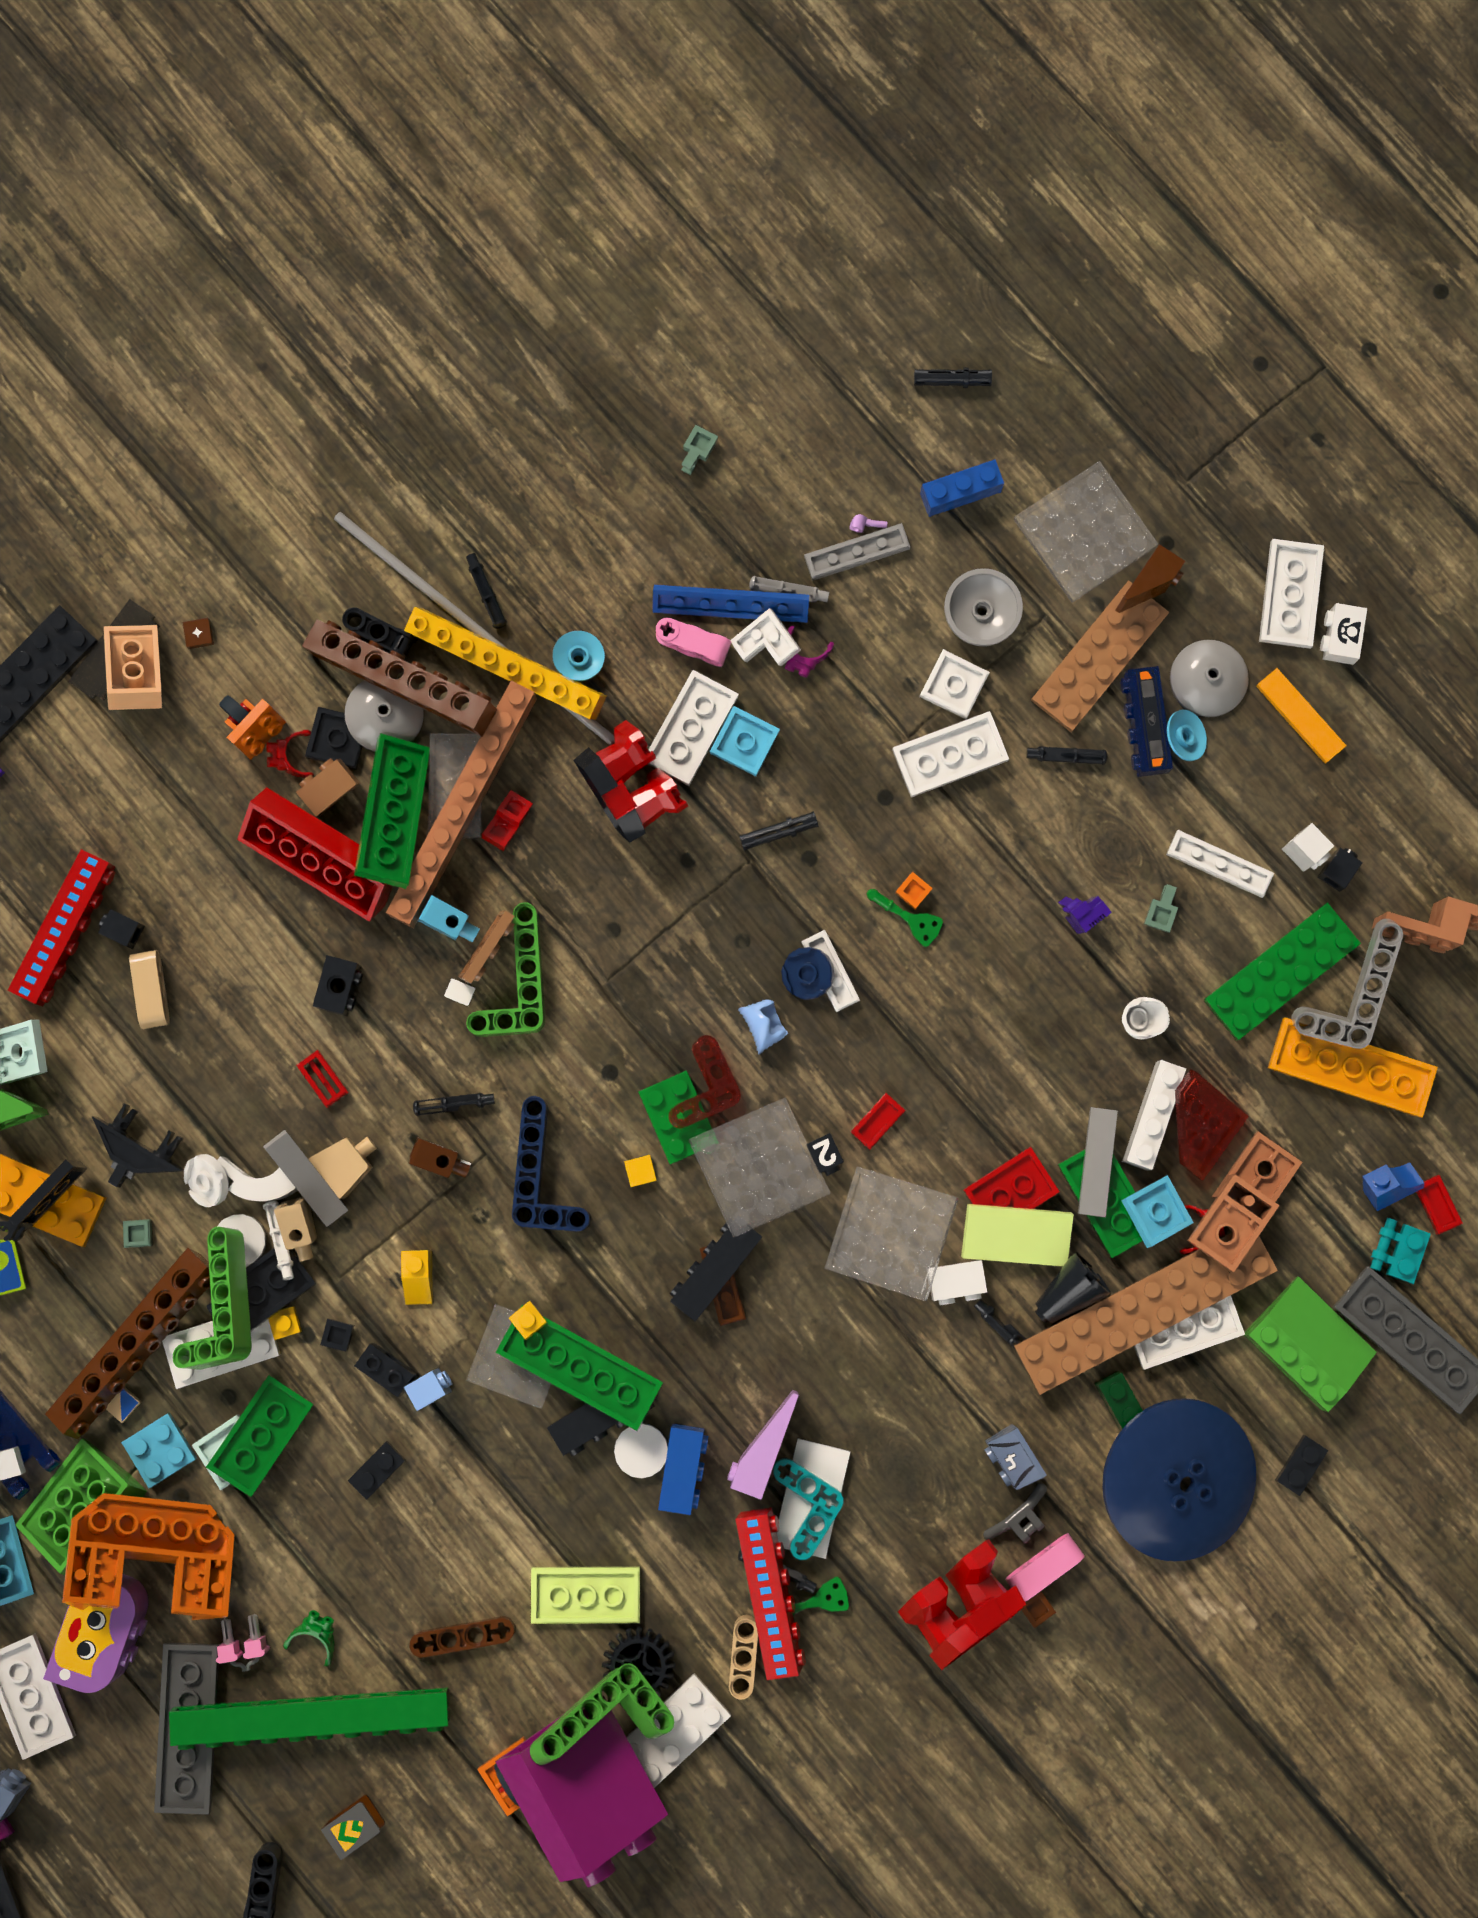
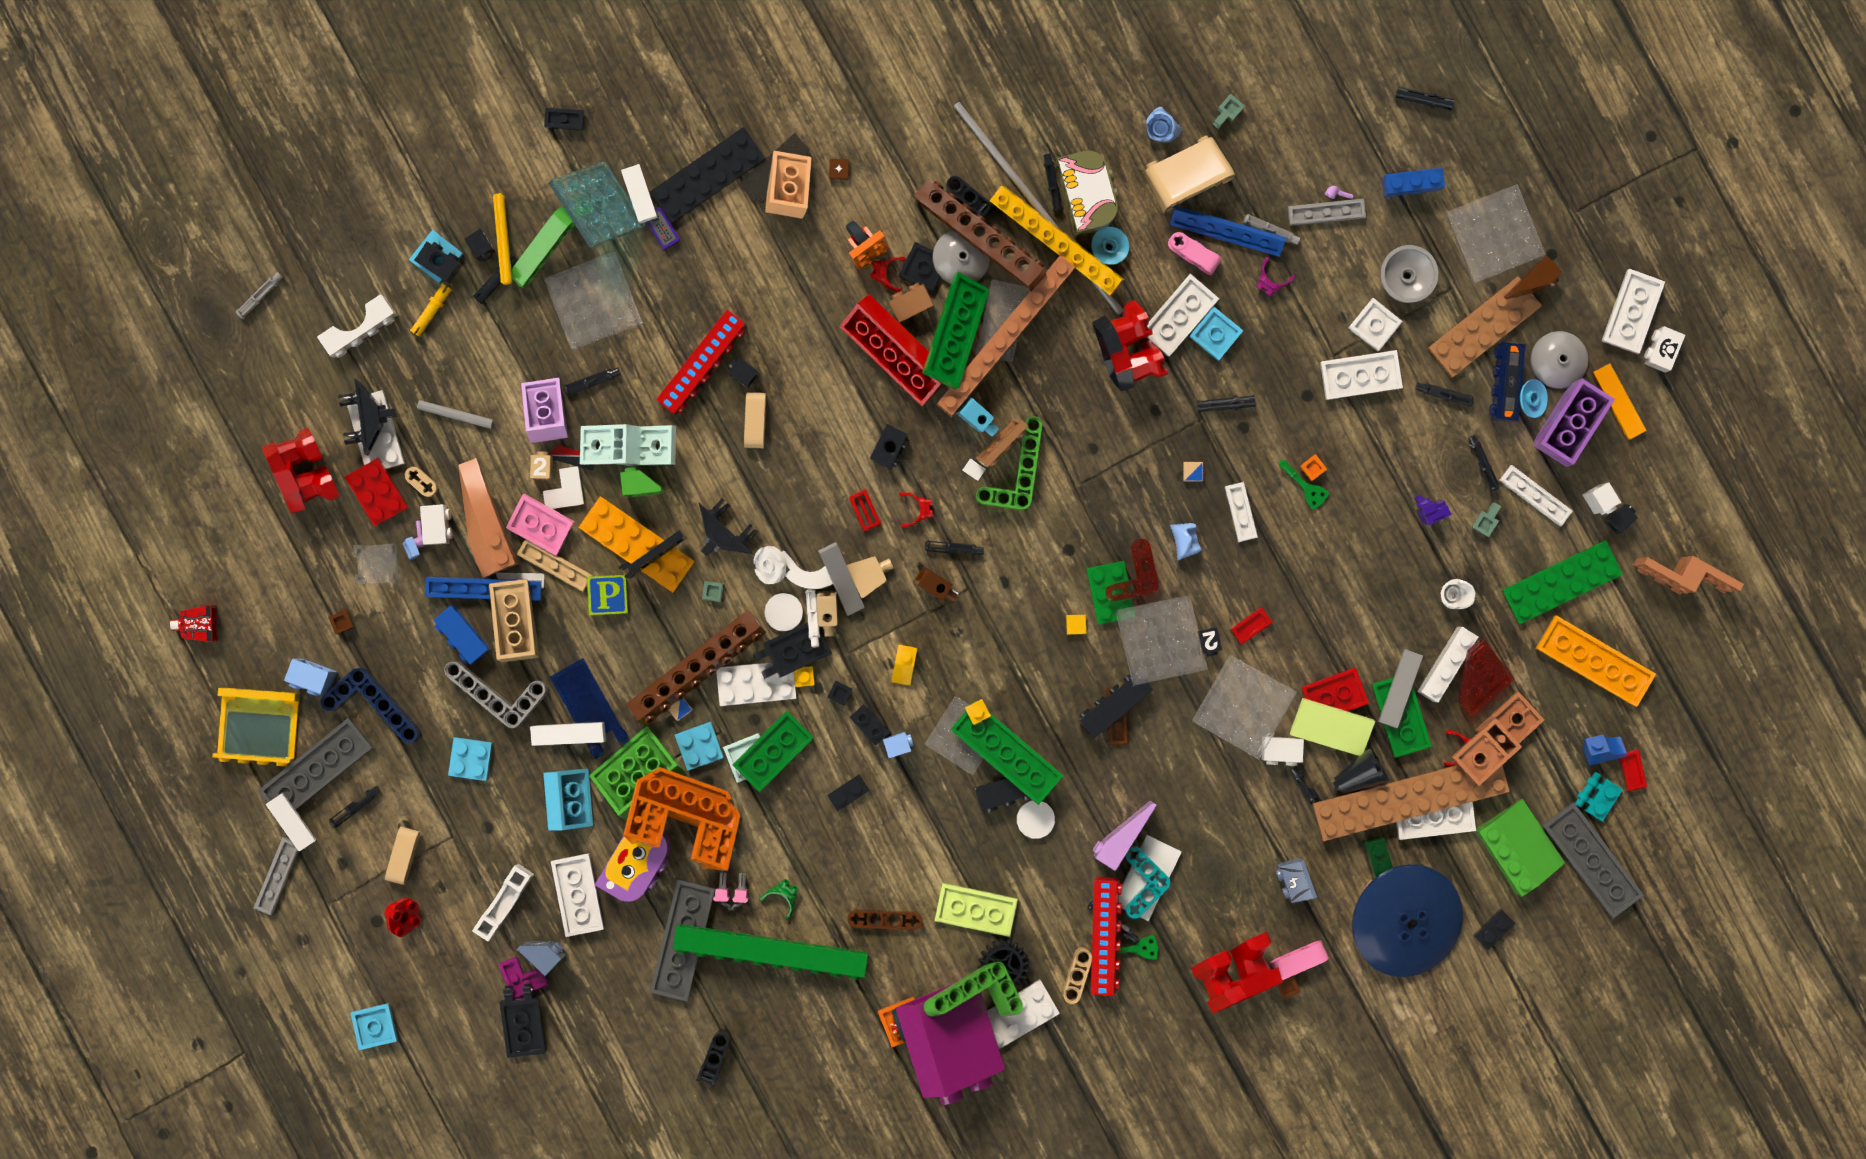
camera: 10 degrees right, 5 degrees up
bright green beam [173,1227,252,1370] -> none
piece [321,1794,385,1860] -> none
red slope [482,790,533,851] -> none
dark blue beam [512,1096,591,1231] -> none
blue brick [658,1424,709,1515] -> none
white tile [730,608,801,666] -> none
dark blue tile [781,947,835,1000] -> none
dark grey piece [983,1483,1047,1544] -> none
medium azure plate [1121,1175,1193,1248] -> none
light grey beam [1291,919,1403,1049] -> none
none -> red helmet [899,492,933,528]
none -> brick [1055,150,1119,239]
none -> tan windscreen [1143,136,1235,213]
none -> light blue hair [1146,107,1183,143]
none -> tile [1183,462,1203,481]
none -> black piece [1468,435,1500,491]
none -> medium lavender brick [1533,378,1615,467]

